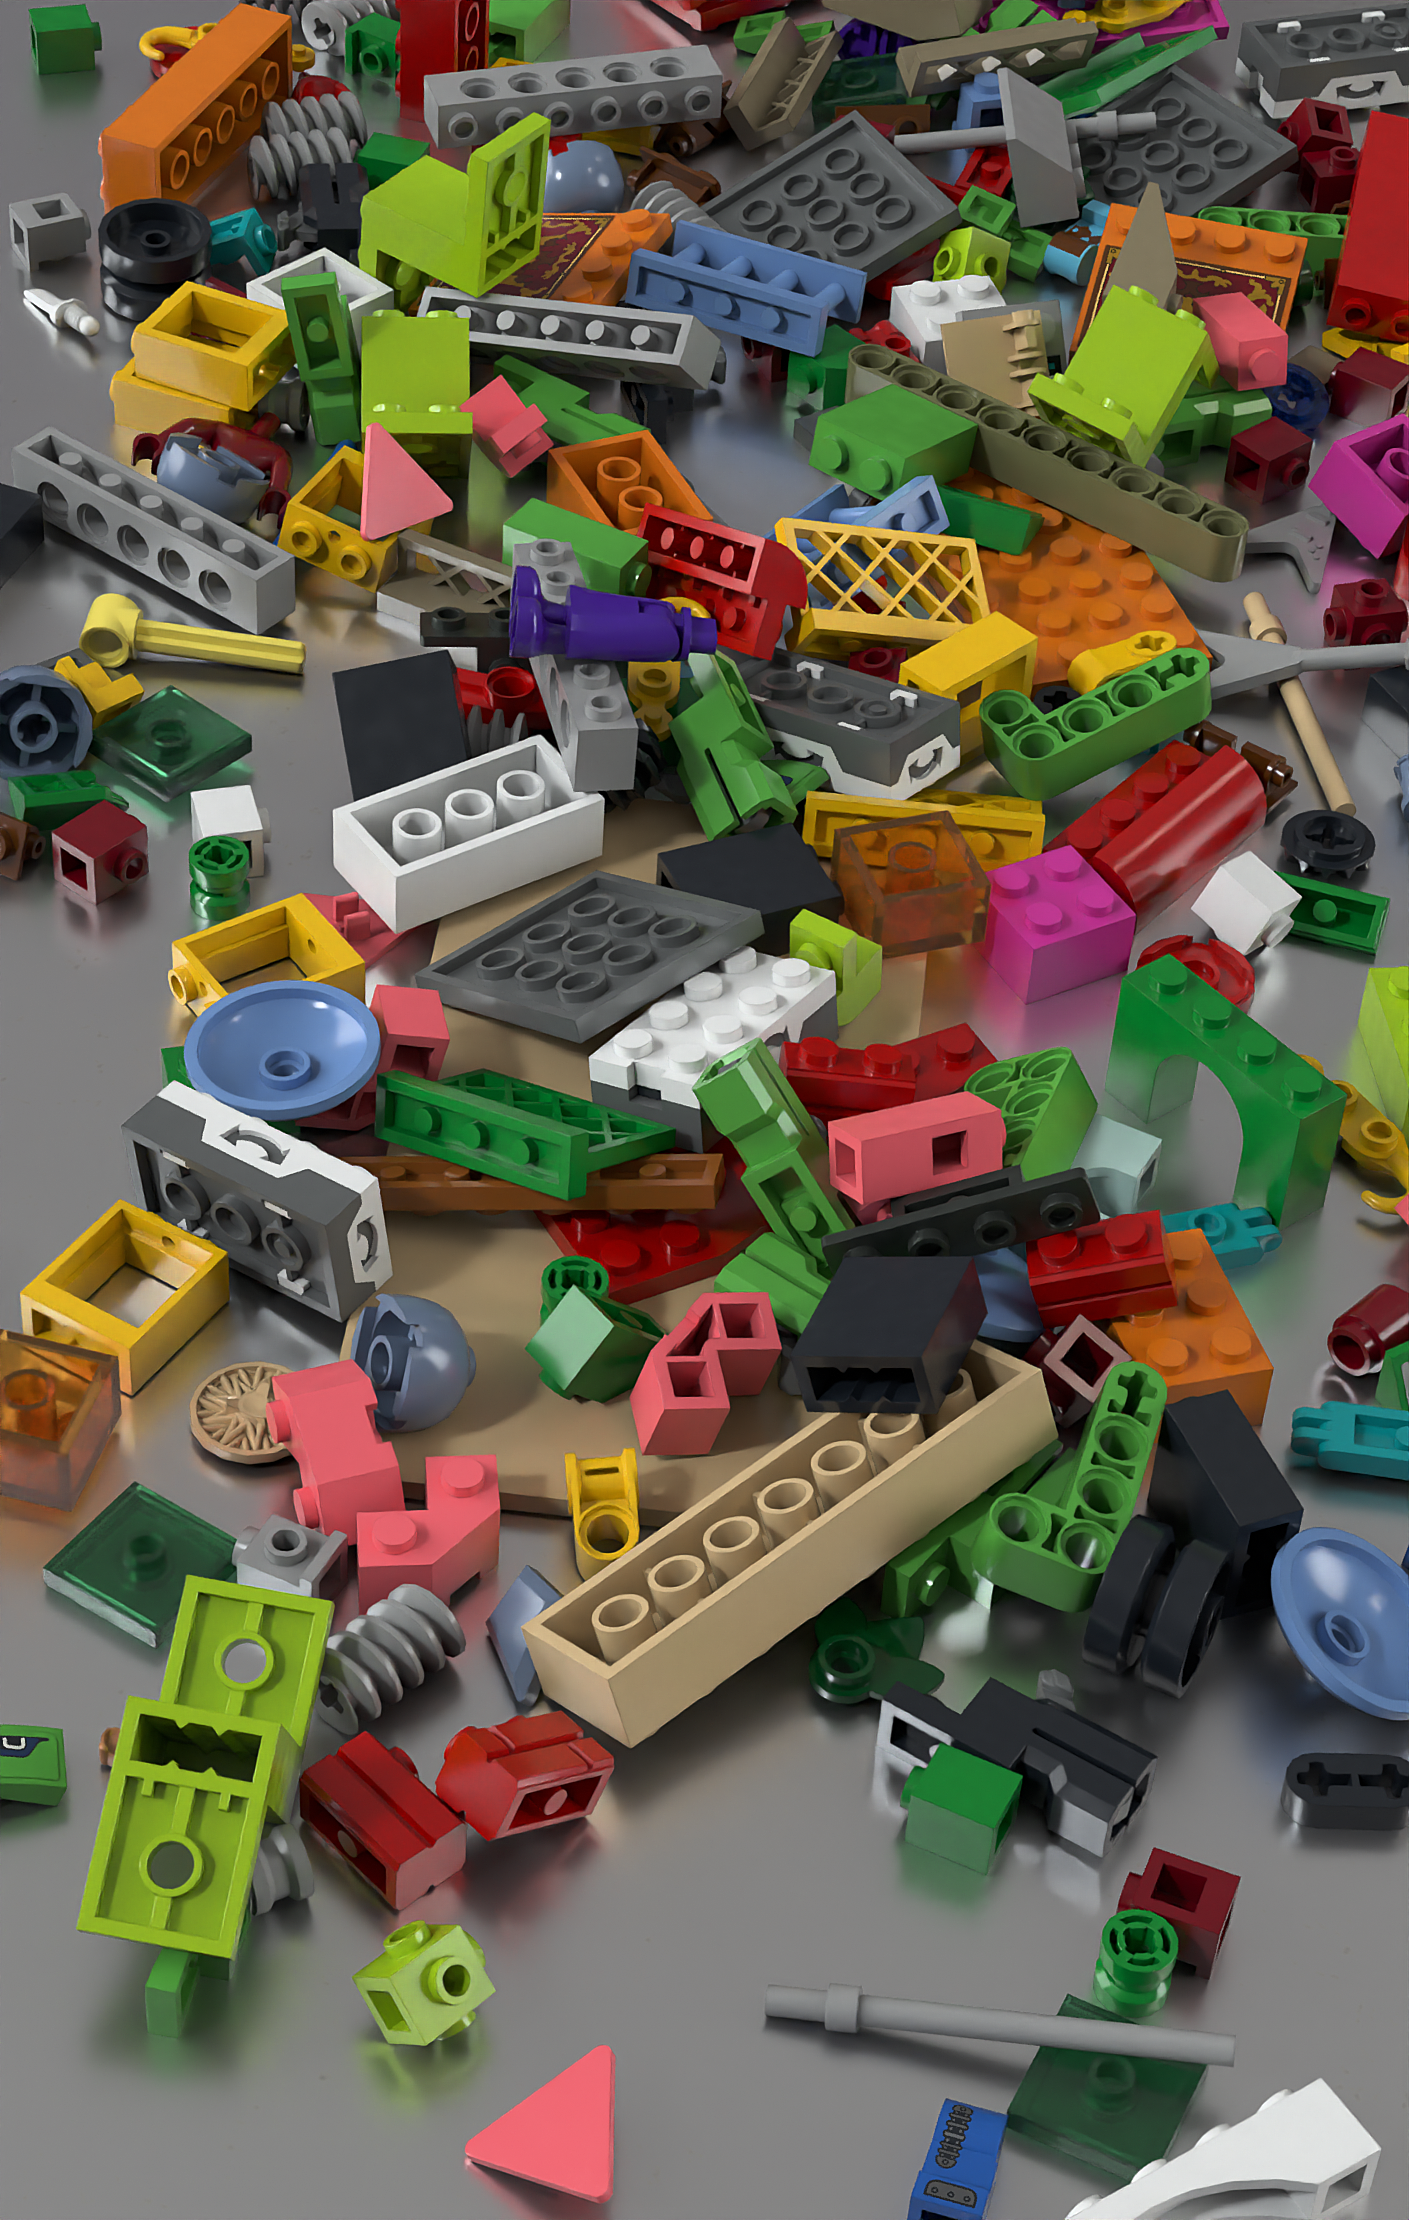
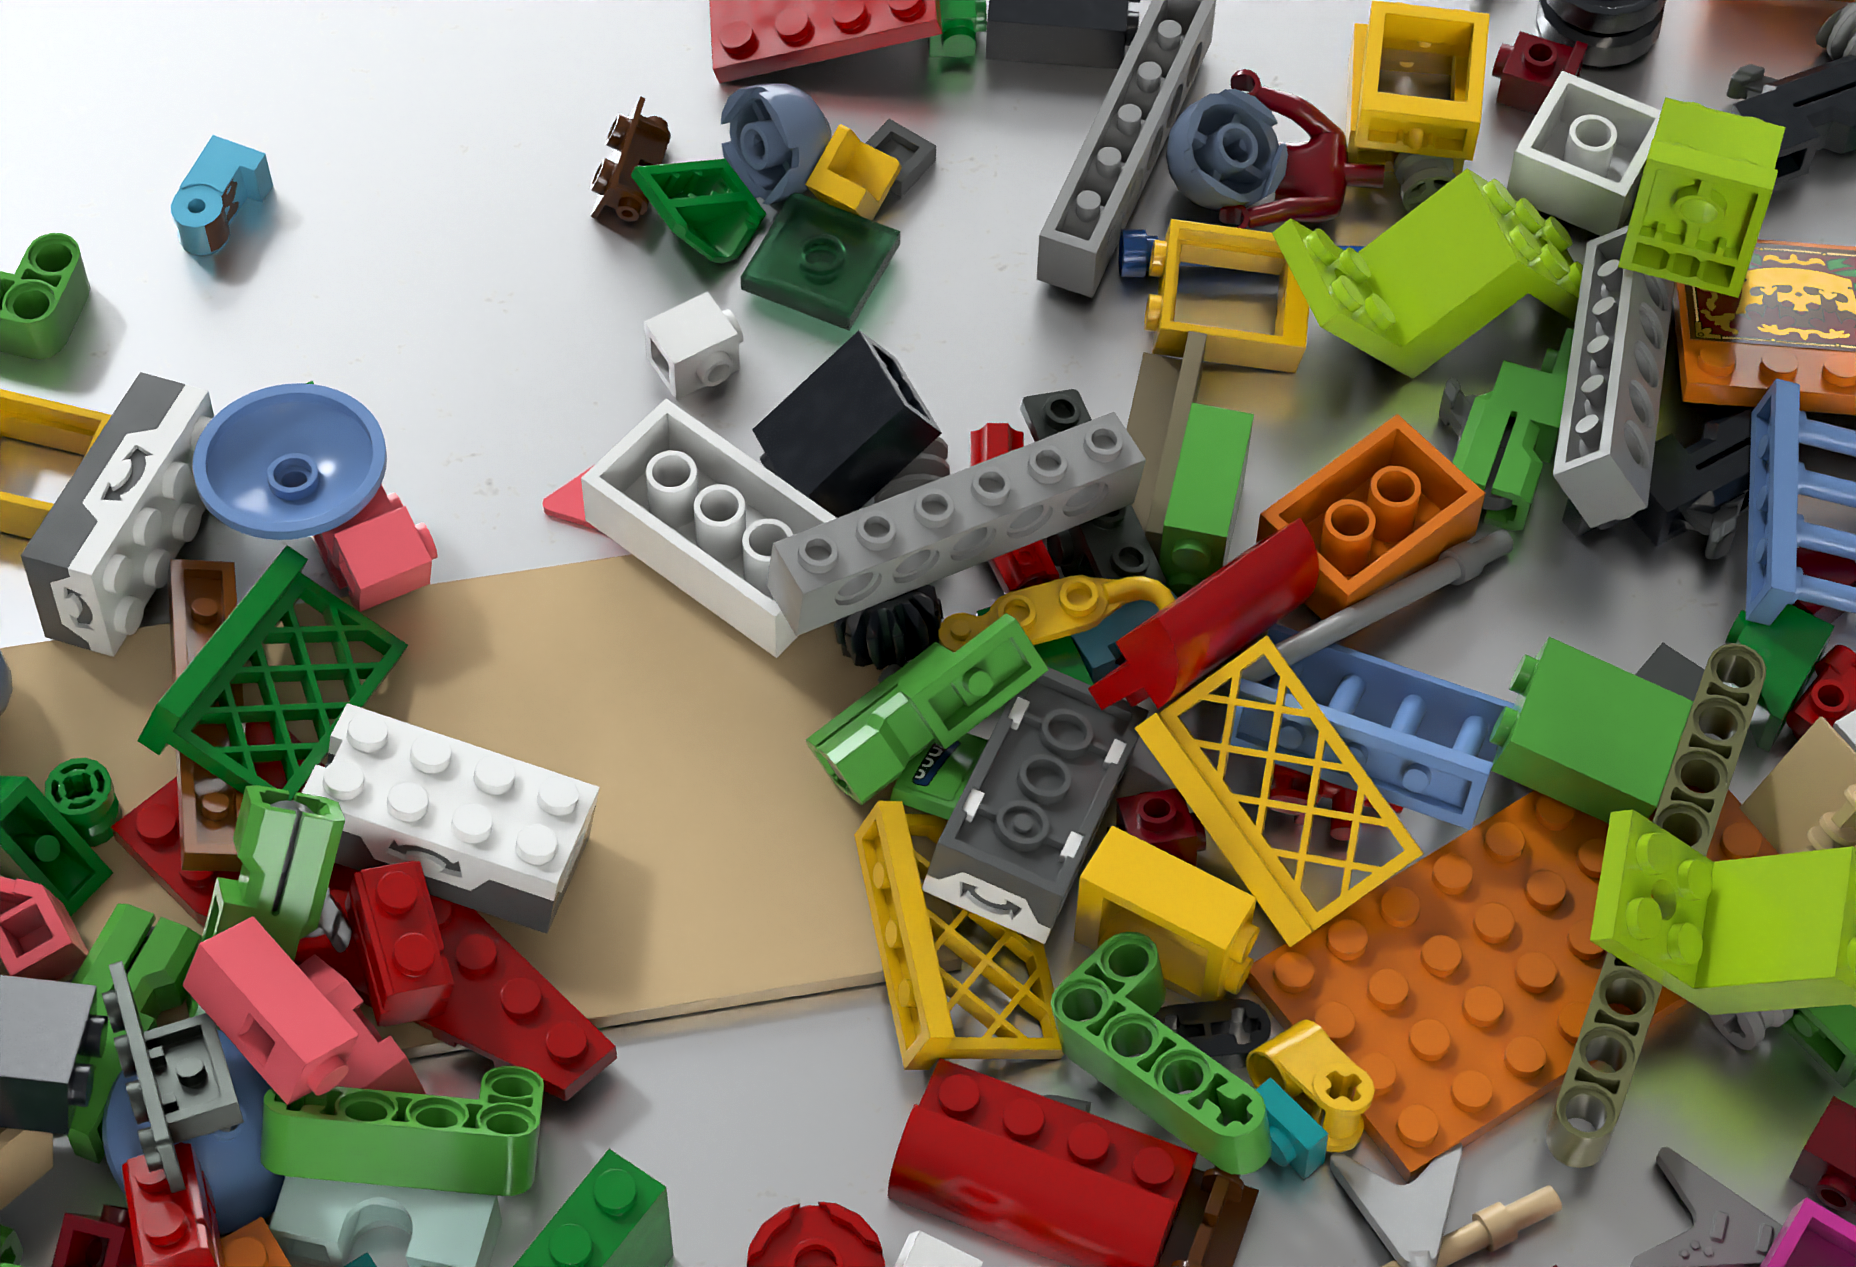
camera: 75 degrees right, 15 degrees up
dark red brick [51,799,149,906] -> none
light yellow axle [79,593,306,674] -> none
yellow window [168,893,365,1017] -> none
green wheel [189,836,250,921] -> none
teal bracket [209,207,278,277] -> none
bright green plate [281,272,362,446] -> none
coral piece [360,422,453,542] -> none
dark grey plate [414,870,765,1044] -> none
coral brick [459,375,554,478] -> none
dark purple piece [509,565,717,663] -> none
black brick [656,822,845,957] -> none
lime brick [790,908,882,1026] -> none
clear orange brick [830,810,992,960] -> none
green slope [936,485,1045,555] -> none
dark pink brick [962,845,1136,1005] -> none

